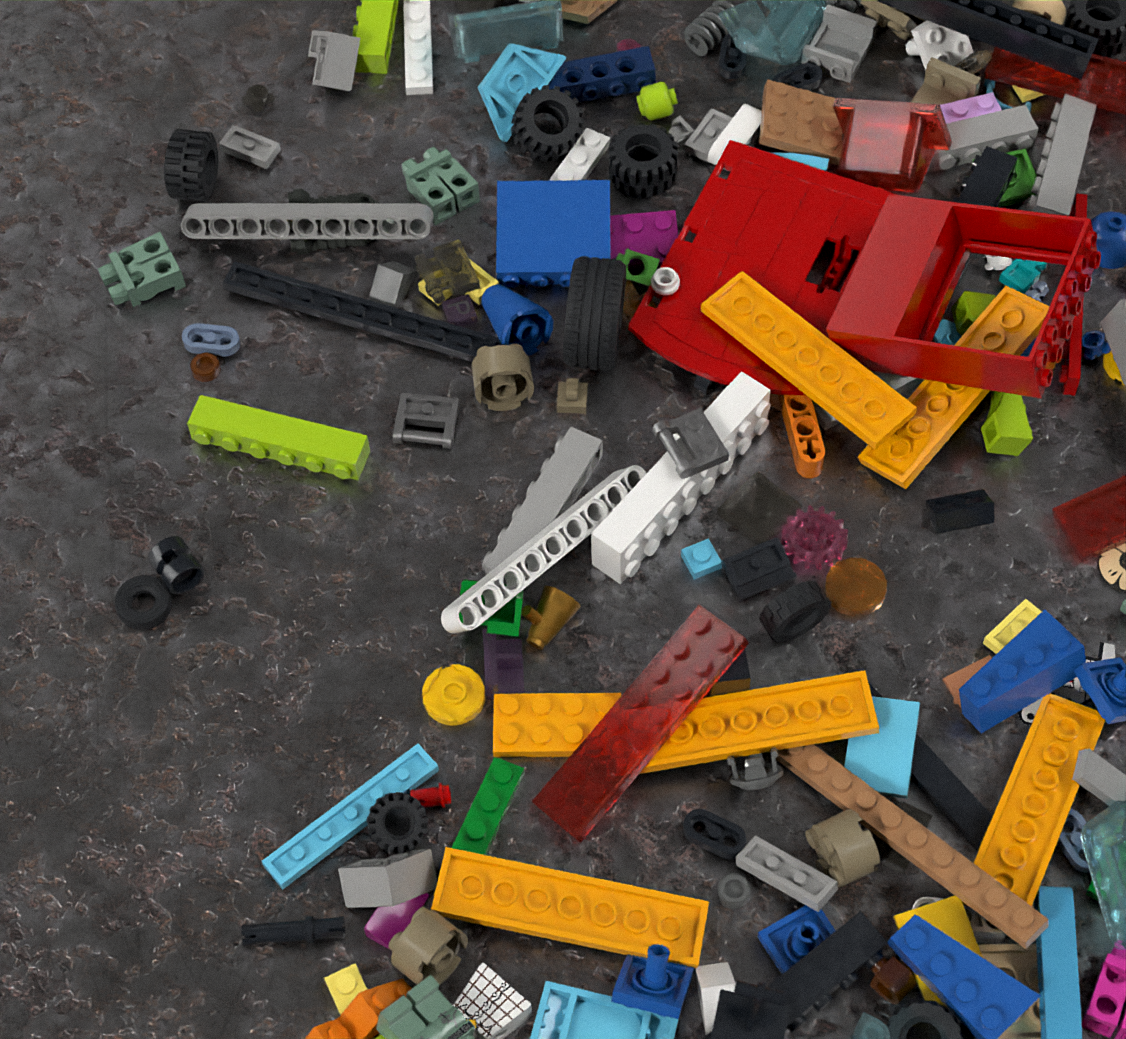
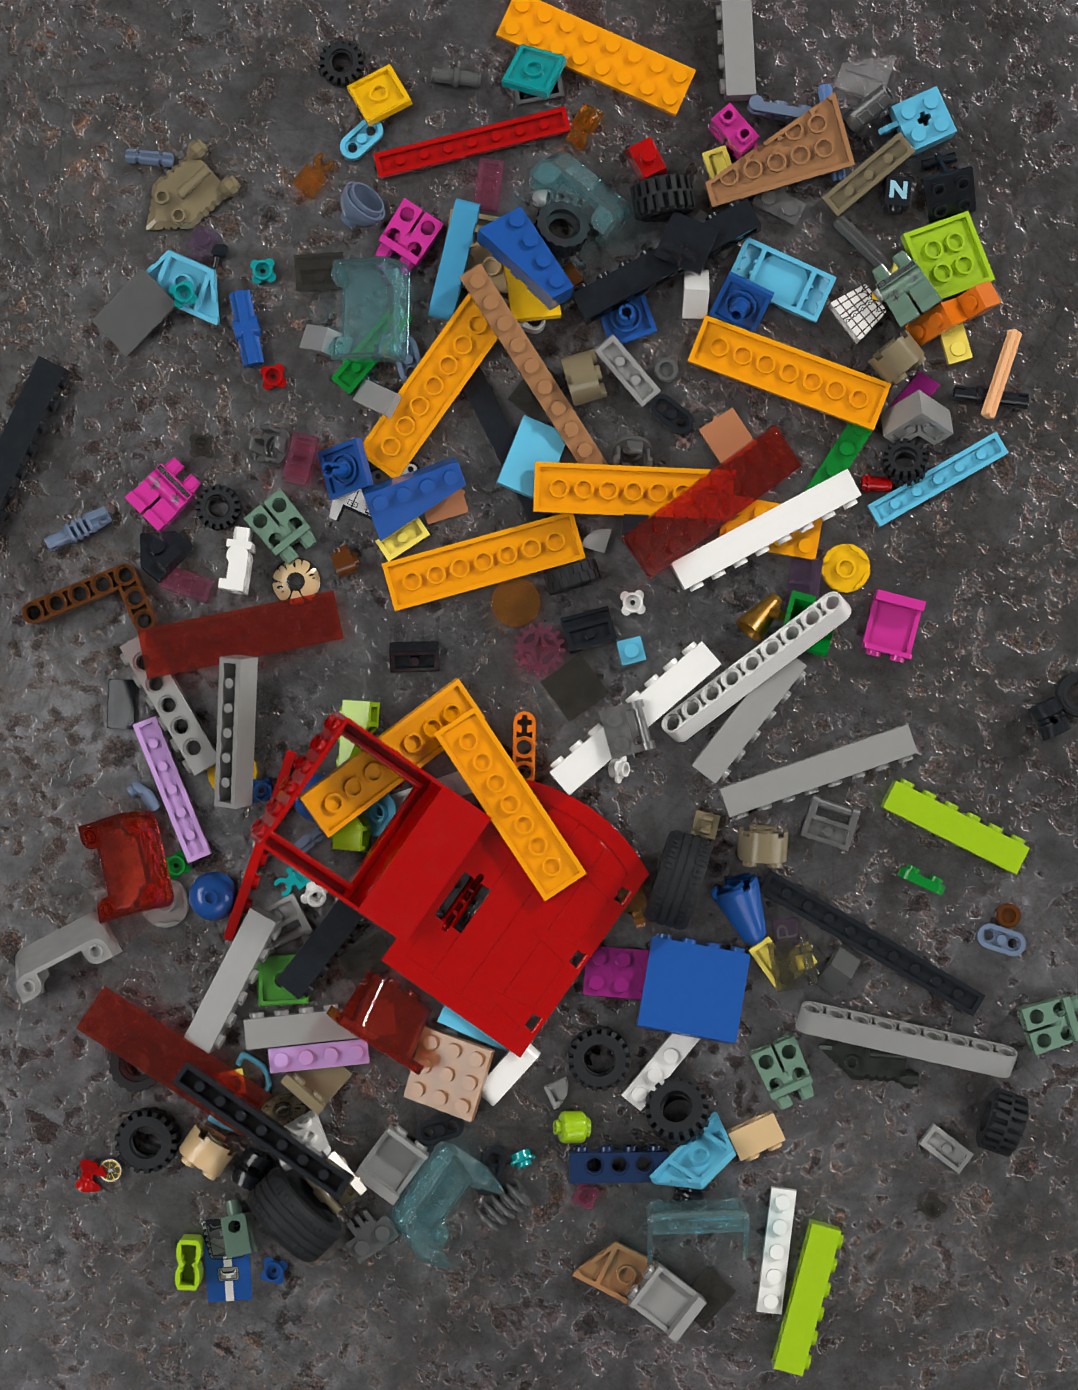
camera: 170 degrees left, 30 degrees up
light grey panel [308,30,360,91] -> none
bright green brick [616,249,660,286] -> none
white plate [651,267,680,295] -> none
light grey plate [684,108,732,162] -> none
none -> reddish brown plate [330,544,361,579]
none -> light orange plate [382,513,586,612]
none -> teal plate [510,1149,535,1170]
none -> light grey tile [582,529,611,554]
none -> white plate [620,590,646,616]
none -> white brick [670,469,861,592]
none -> nougat piece [698,407,756,466]
none -> light grey brick [718,724,918,820]
none -> tan brick [726,1109,786,1162]
none -> dark pink panel [860,589,926,663]
none -> green plate [897,864,946,896]
none -> light nougat axle [981,329,1022,419]

